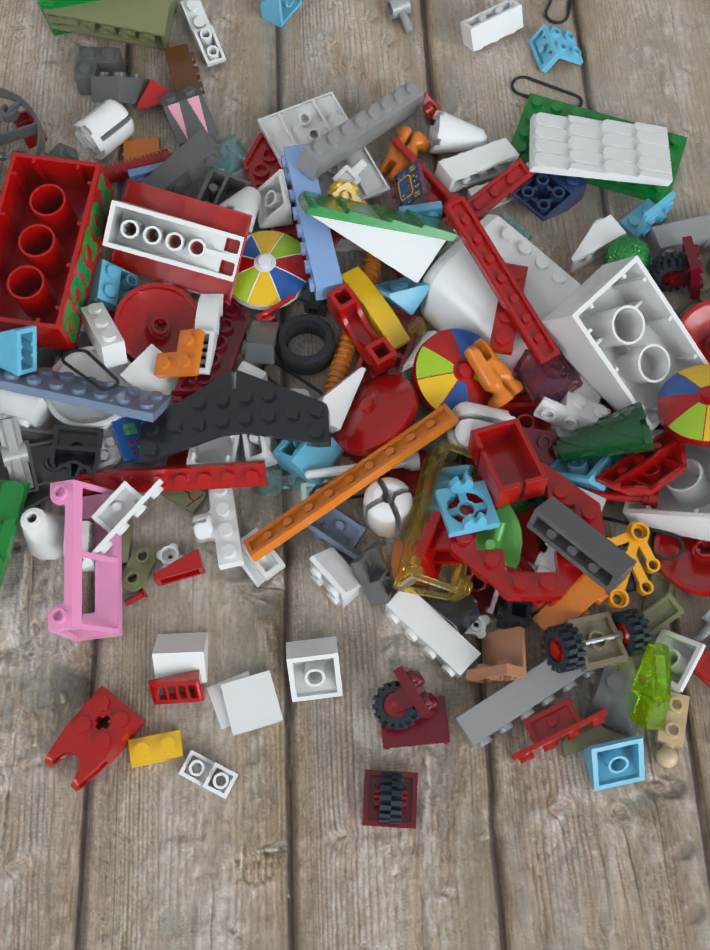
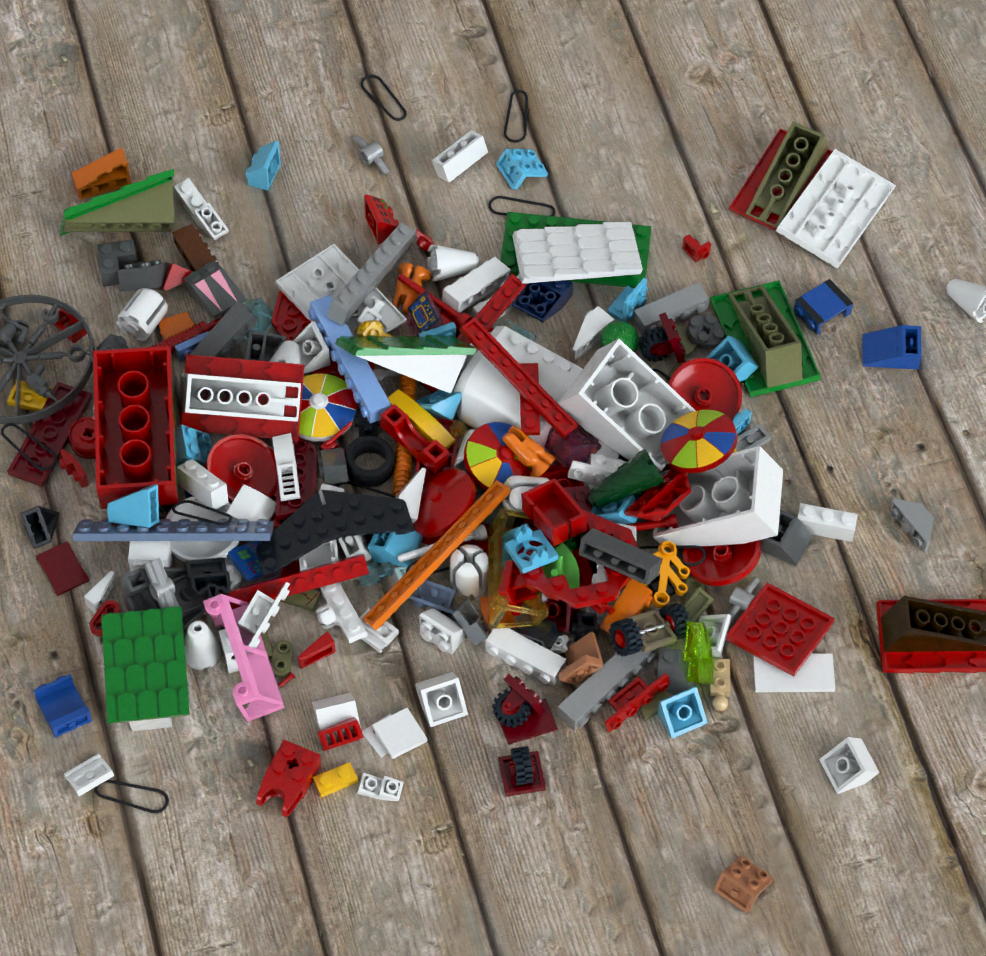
camera: 15 degrees left, 10 degrees down
orange plate [154,328,205,378] -> none
white plate [156,543,184,568] -> none
none -> red slope [364,194,399,244]

